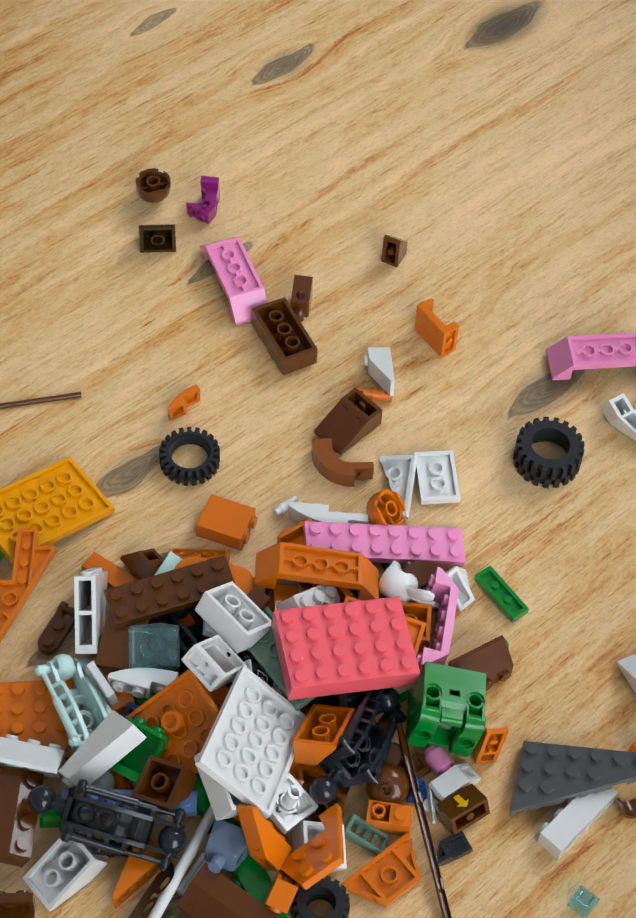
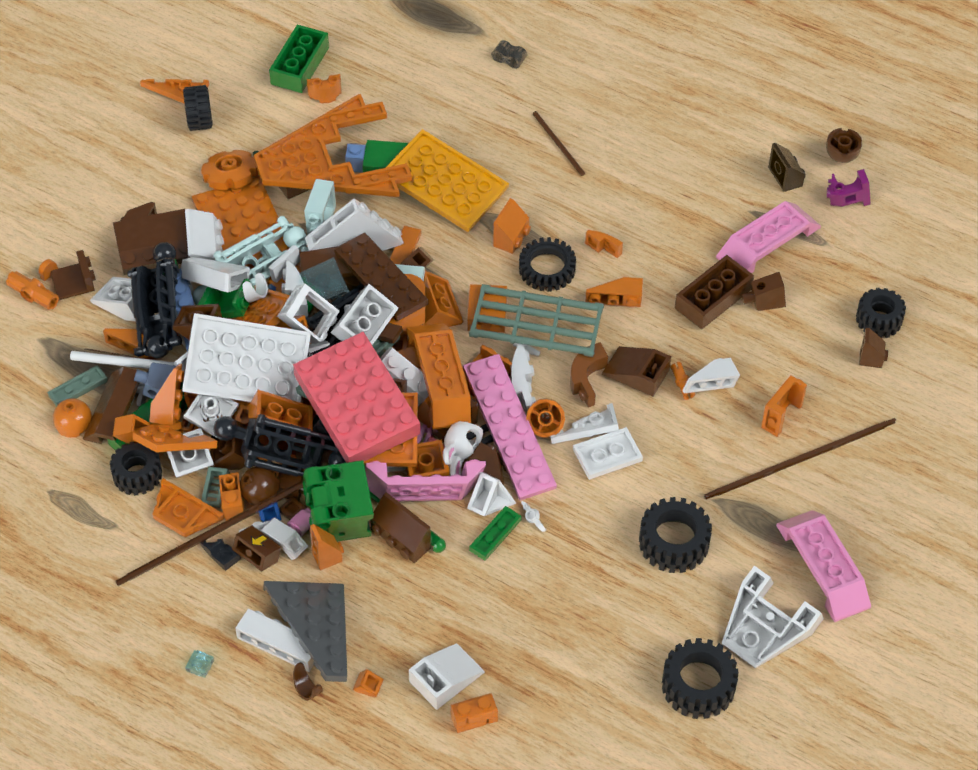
camera: 75 degrees right, 0 degrees up
orange tile [161,710,184,733] -> none
none -> white helmet [242,273,268,303]
none -> light aqua window [304,179,336,235]
none -> sand green door [469,284,604,357]
none -> orange slope [493,198,531,254]
none -> white piece [521,501,546,532]
none -> orange slope [585,277,643,307]
none -> reddish brown piece [704,418,896,500]
none -> black tyre [856,288,906,338]

